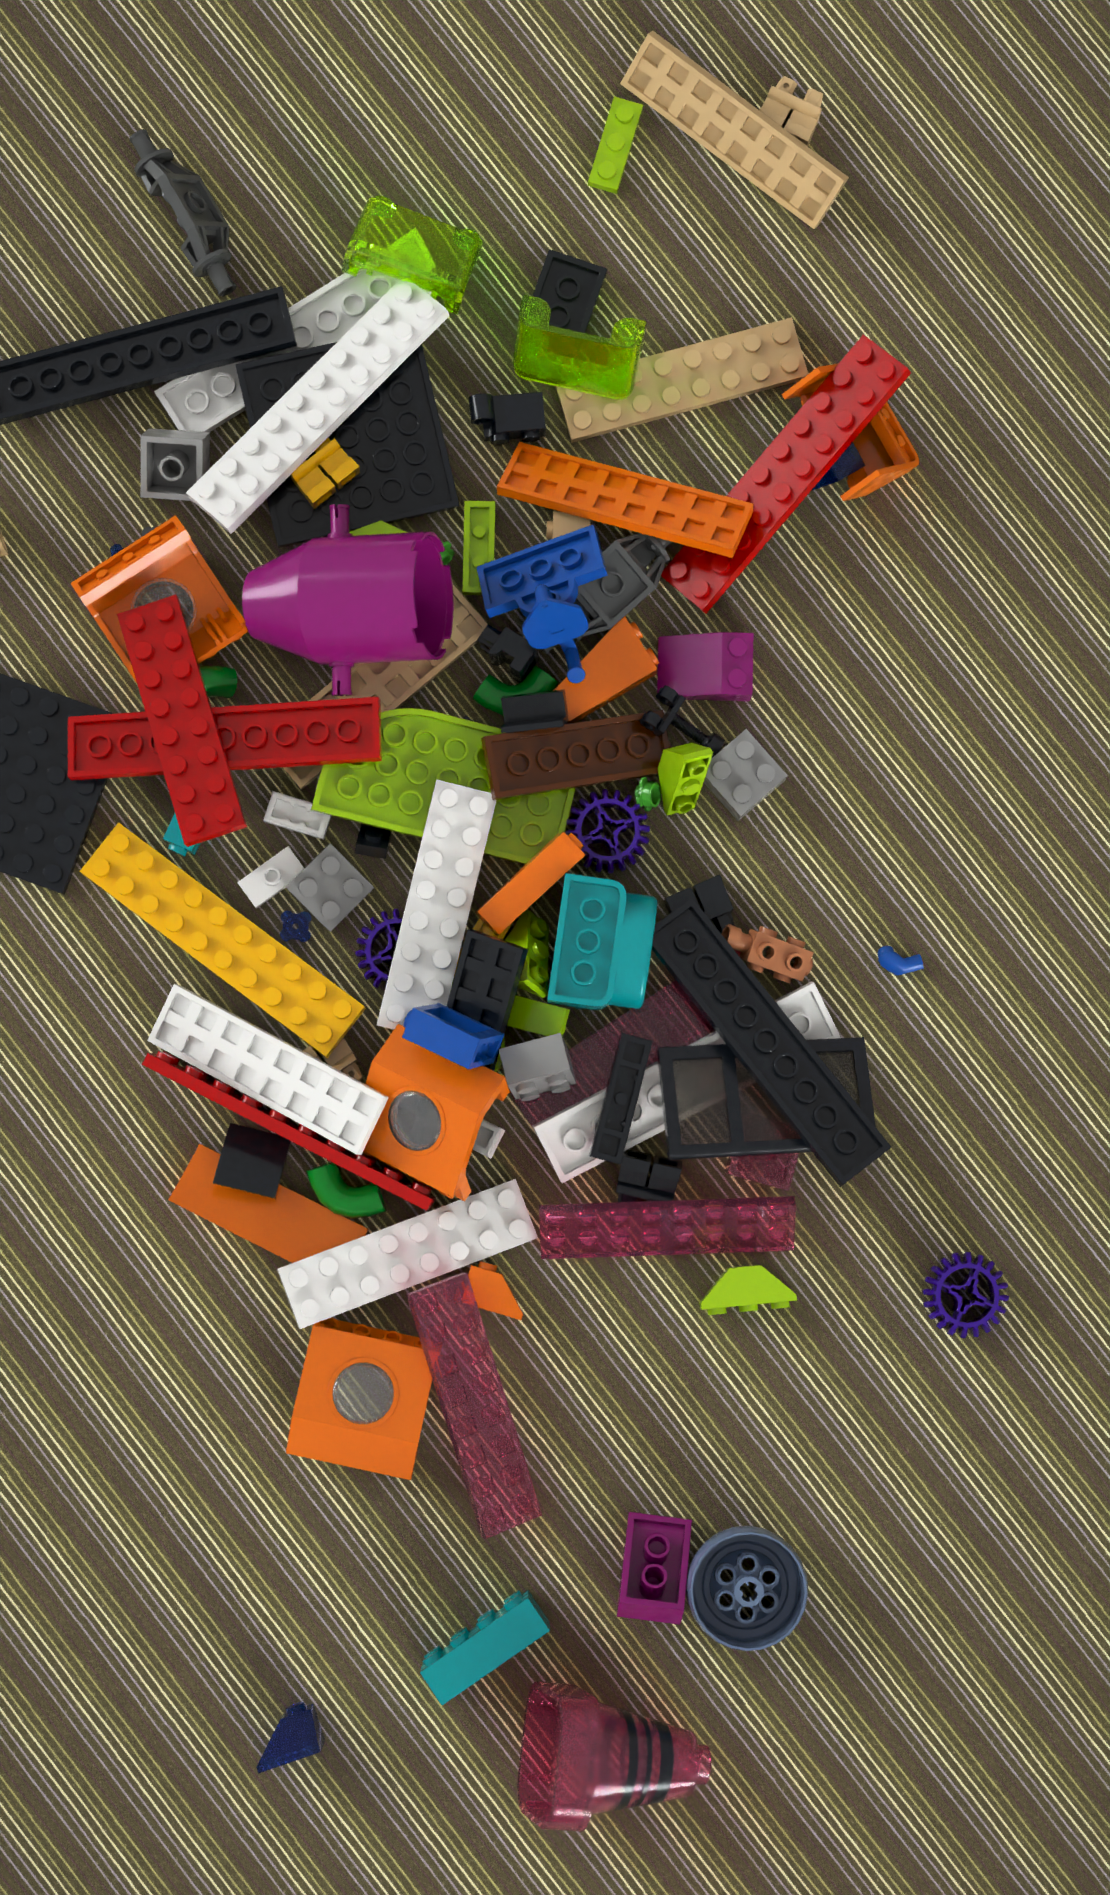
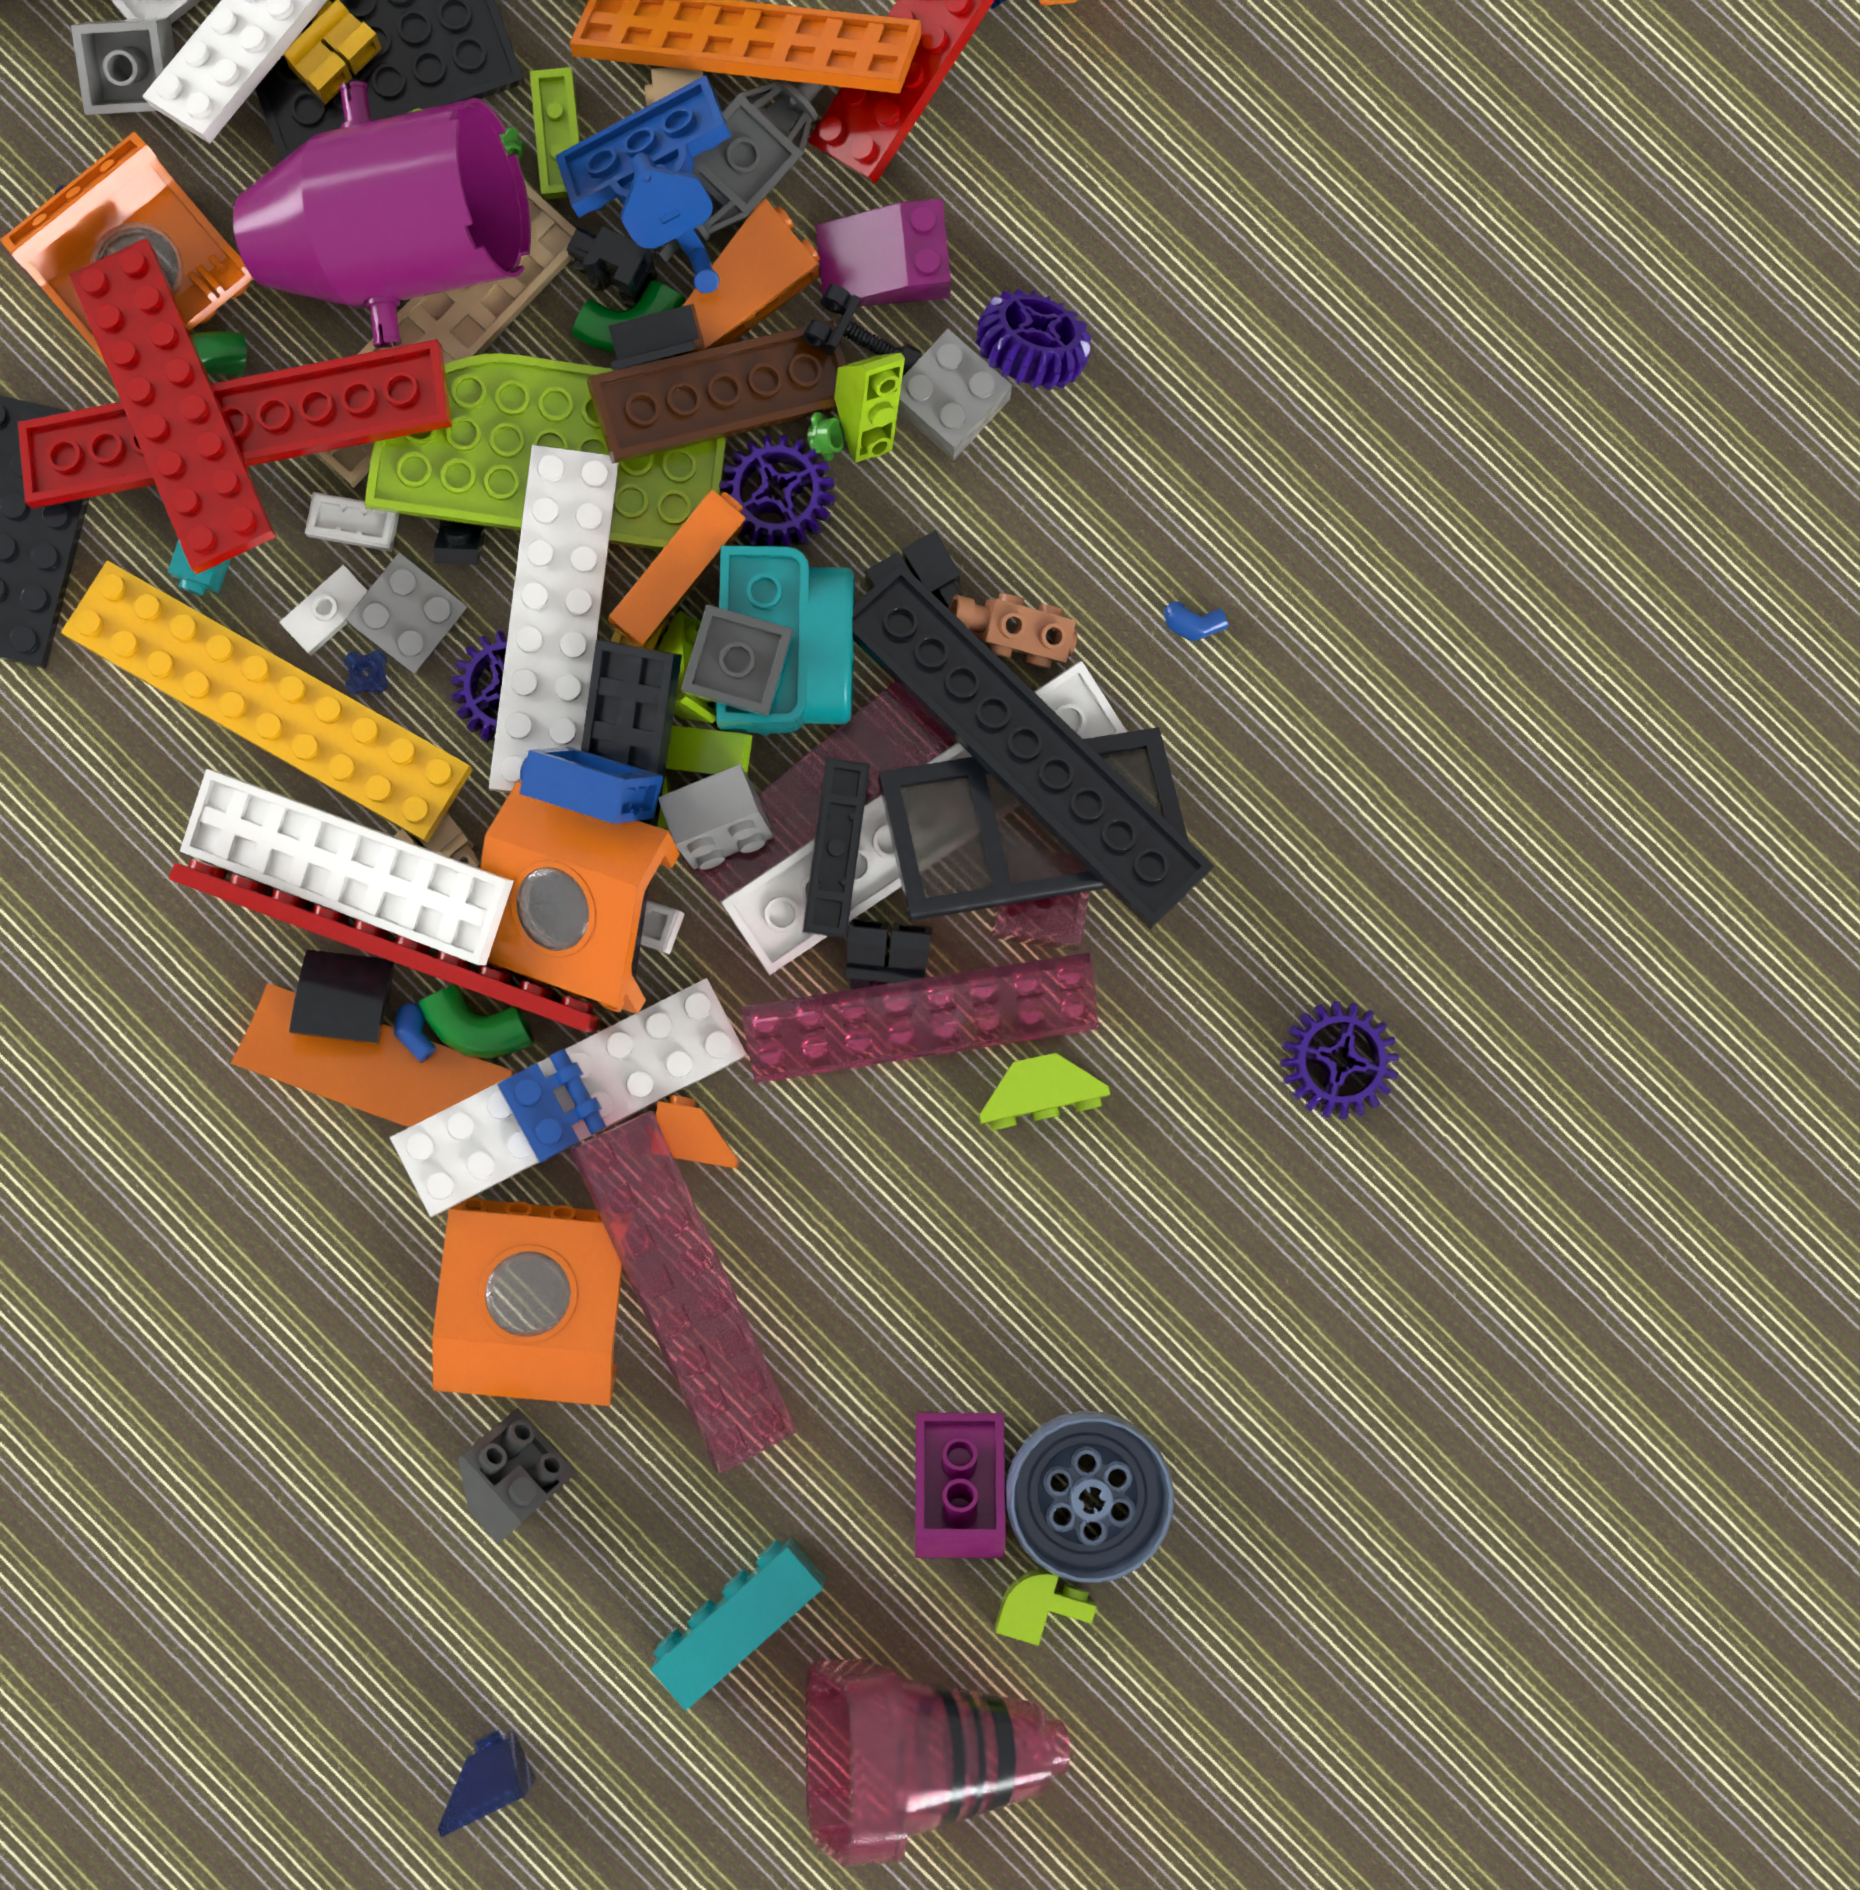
camera: 10 degrees left, 0 degrees up
none -> blue arm [394,1002,437,1063]
none -> dark grey slope [458,1408,576,1544]
none -> blue plate [497,1049,607,1164]
none -> dark grey plate [681,604,793,717]
none -> dark purple gear [975,289,1092,391]
none -> lime brick [994,1569,1097,1646]

